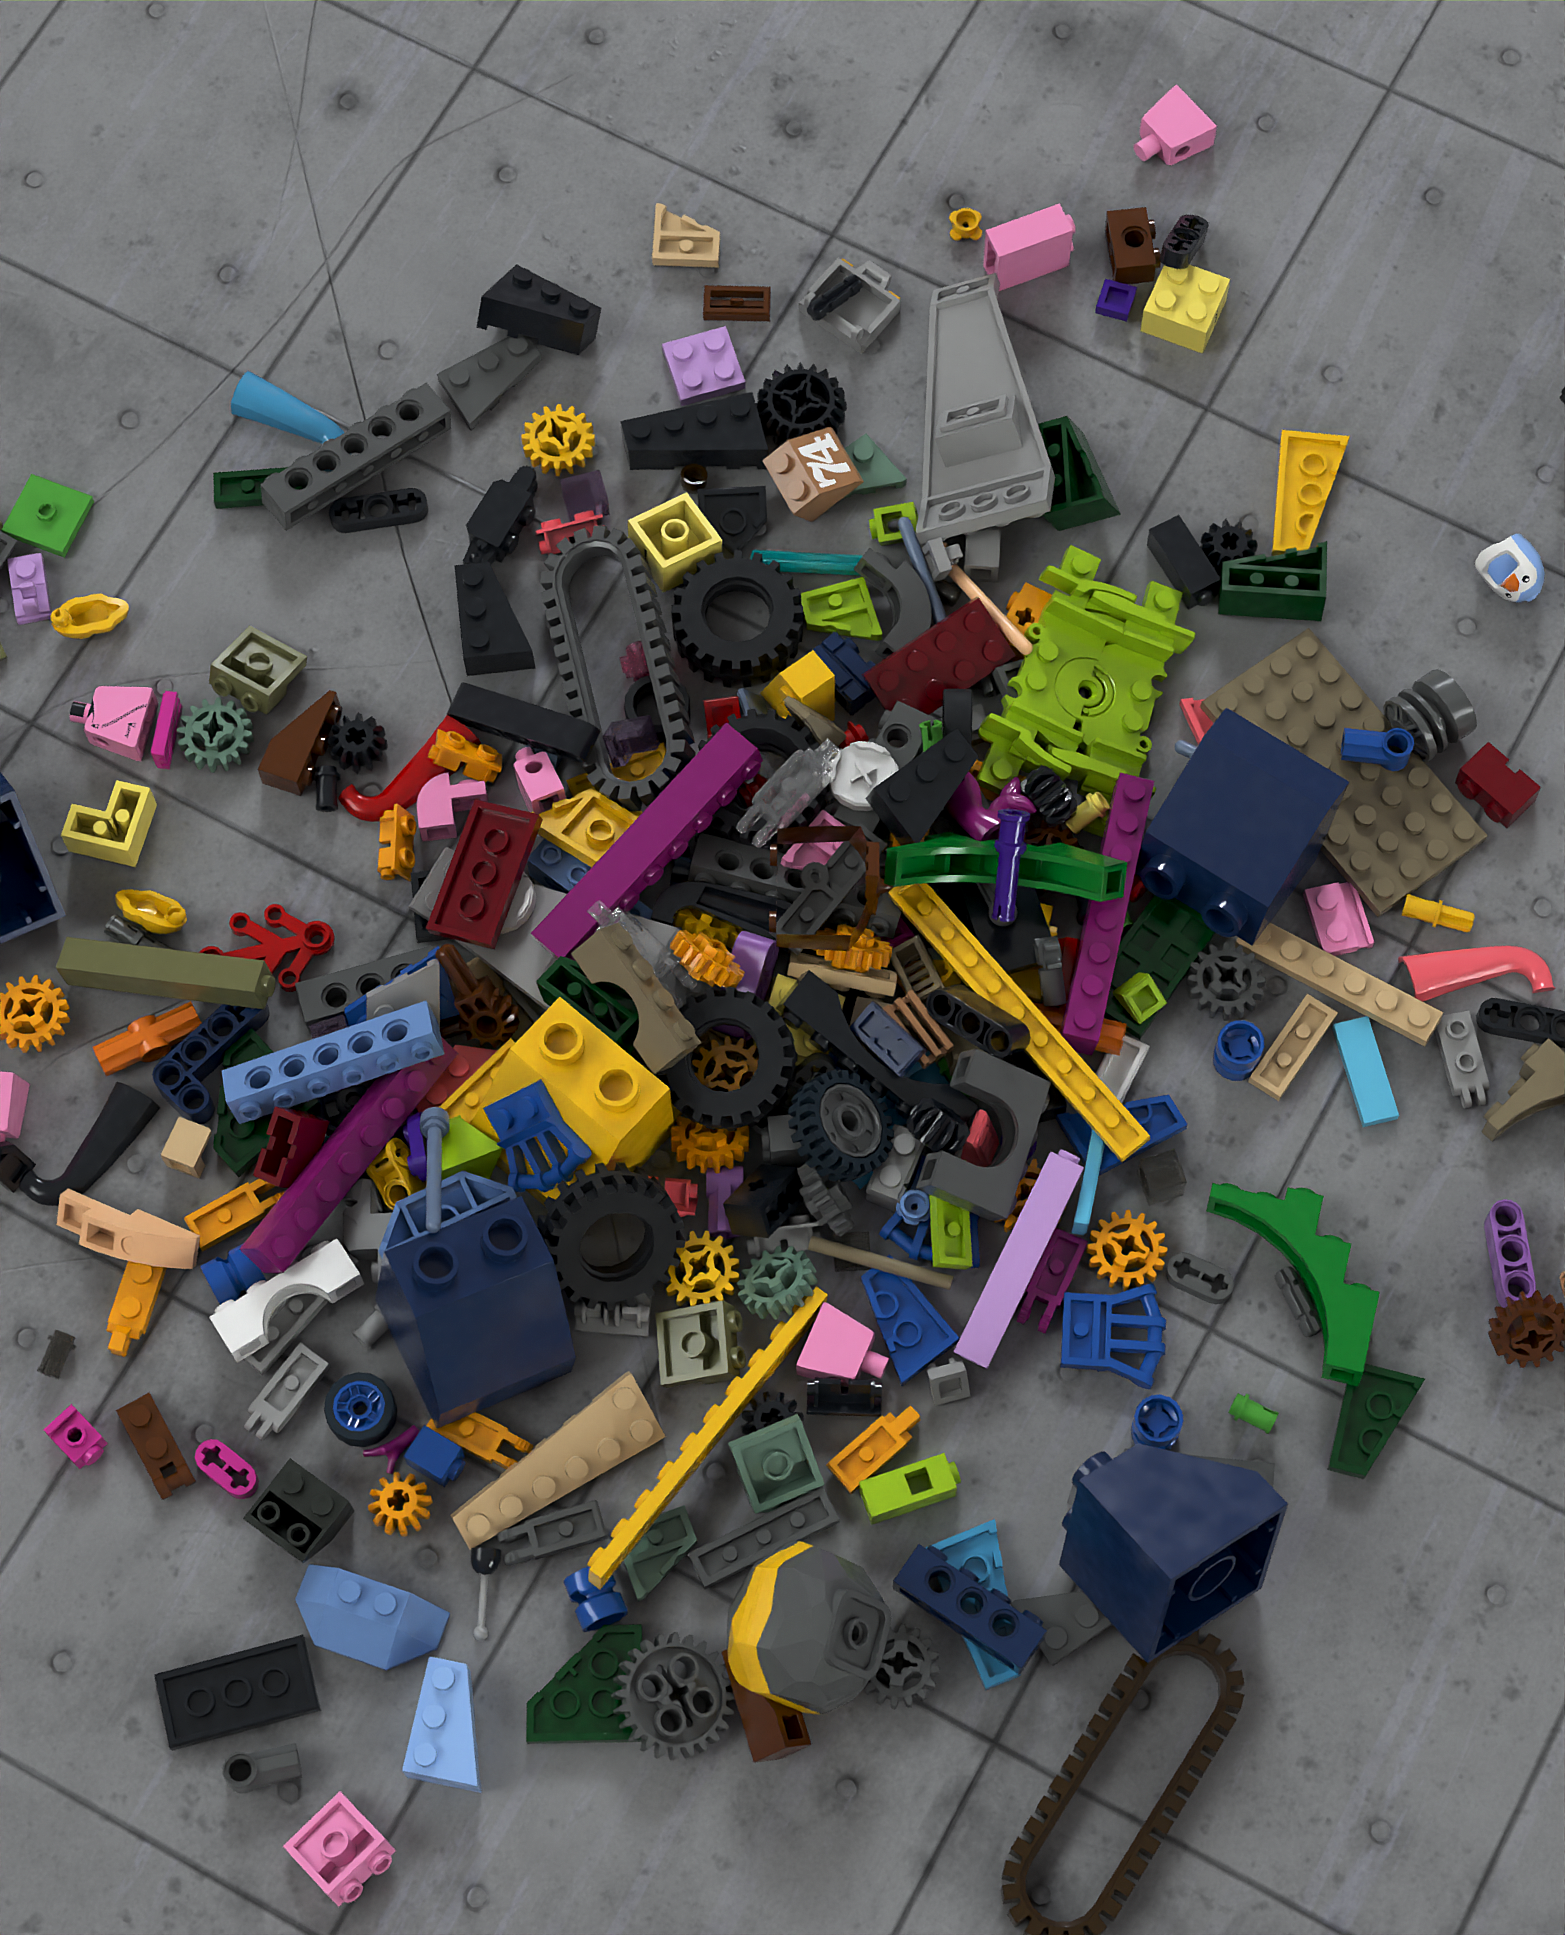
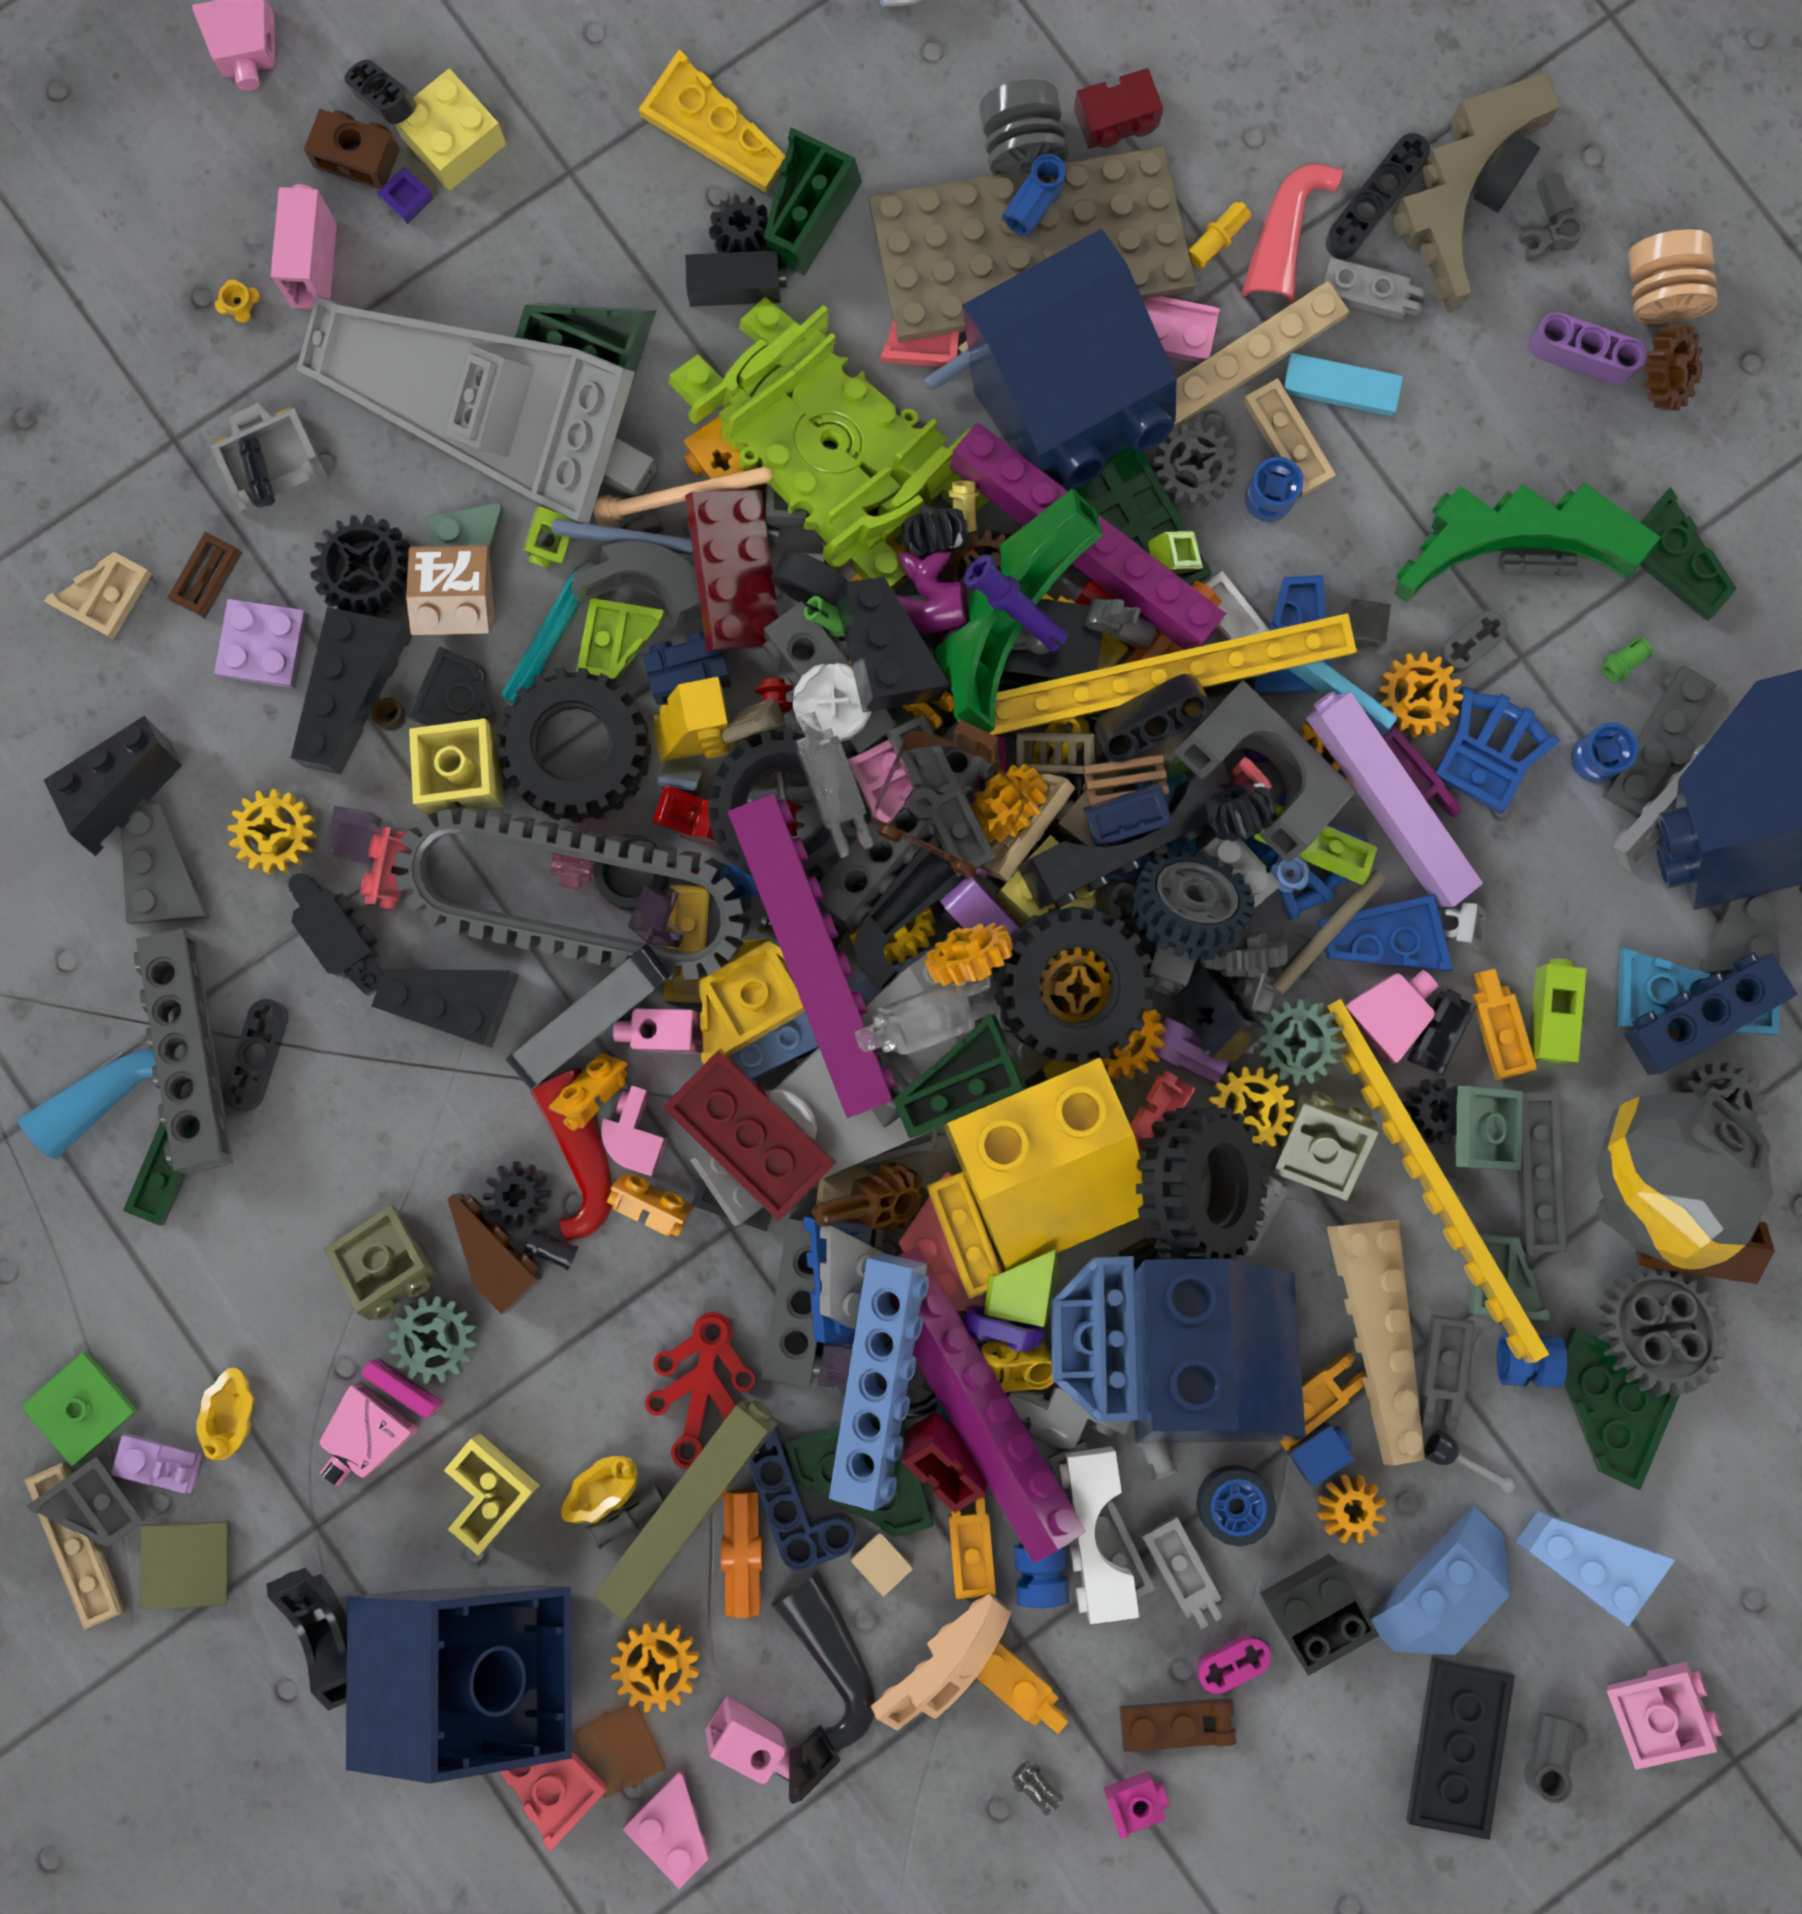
camera: 70 degrees left, 15 degrees up
magenta bar [363,1425,420,1474] -> none
sand blue piece [420,1107,450,1233] -> none
blue plate [483,1079,592,1192] -> none
dark tan arch [571,922,701,1075] -> none
light grey tile [922,537,963,582] -> none

